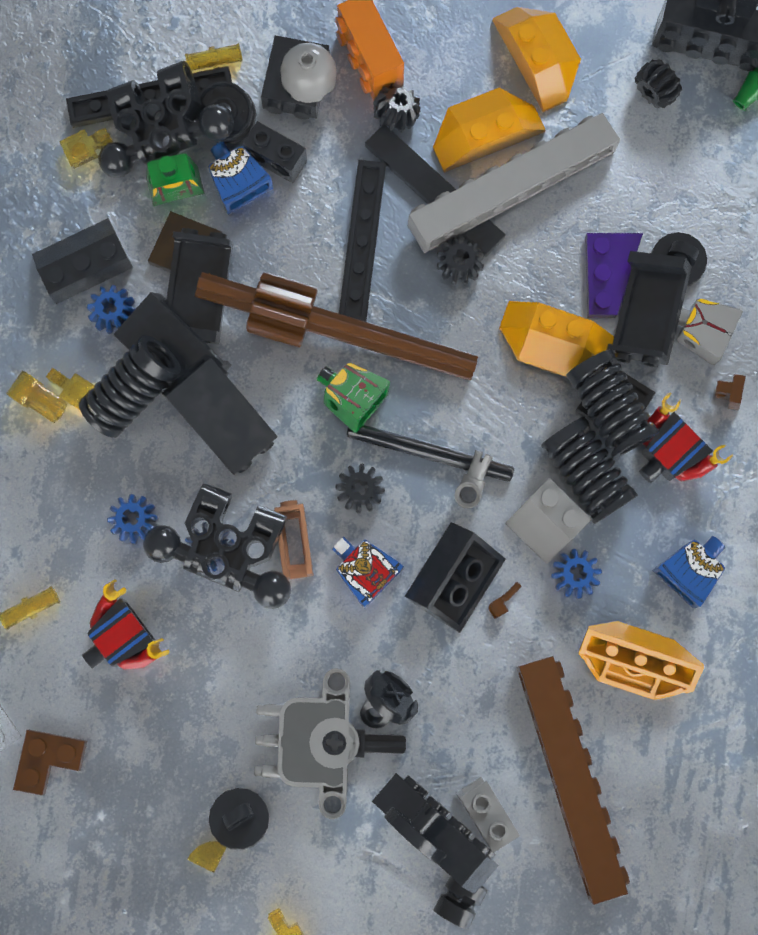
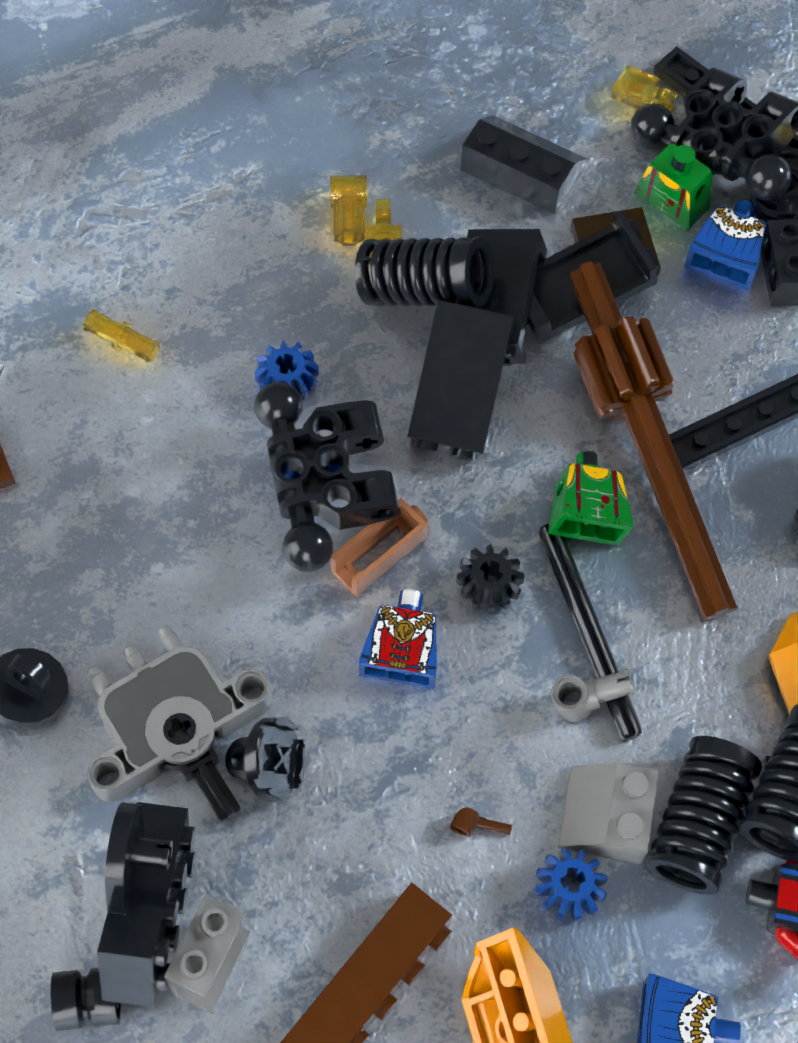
camera: 55 degrees right, 15 degrees down
torso [82,579,170,670] -> none
blue gear [87,285,135,334] -> none
black slope [404,522,506,633] -> none

